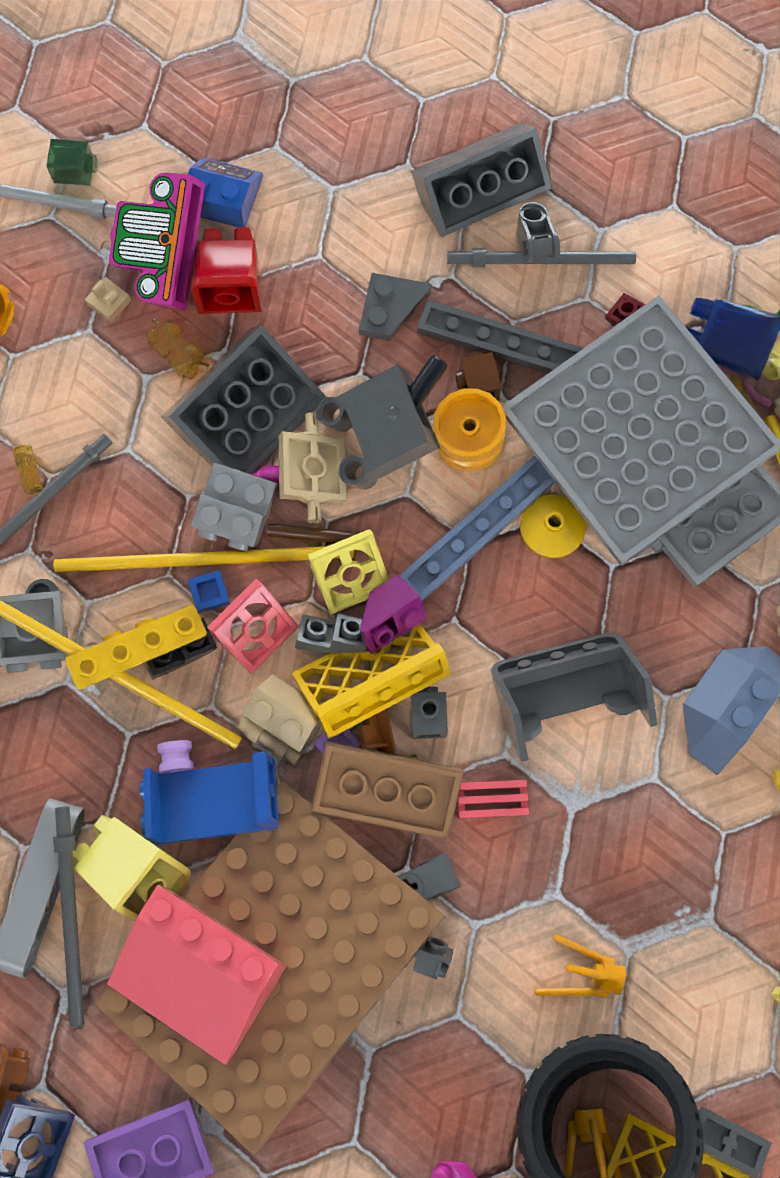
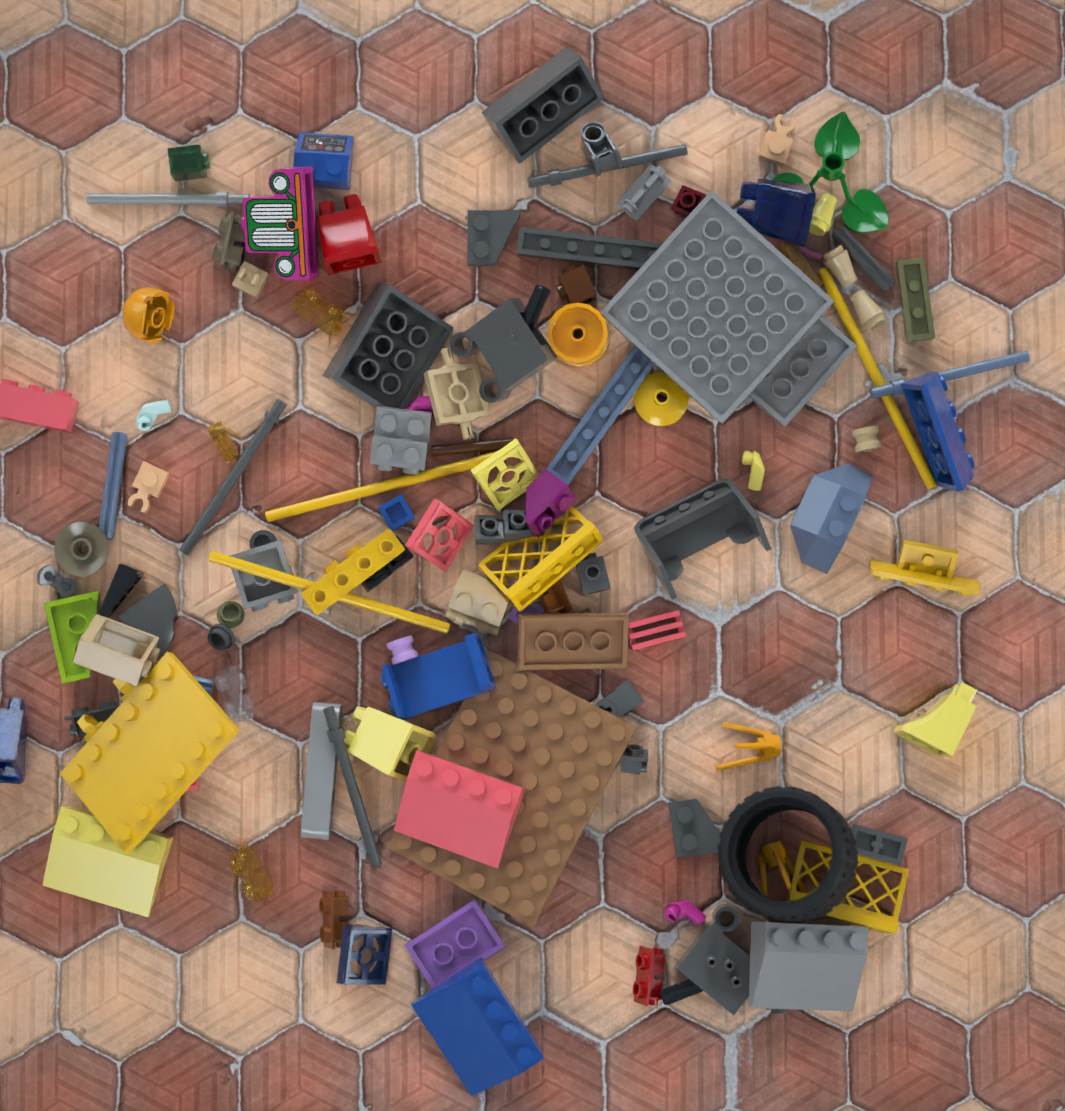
camera: 10 degrees left, 10 degrees up
none -> dark tan hinge [212,212,245,271]
none -> light grey hinge [616,164,672,222]
none -> dark grey wing [668,798,721,858]
none -> light yellow arm [742,451,765,491]
none -> light nougat plate [758,114,796,167]

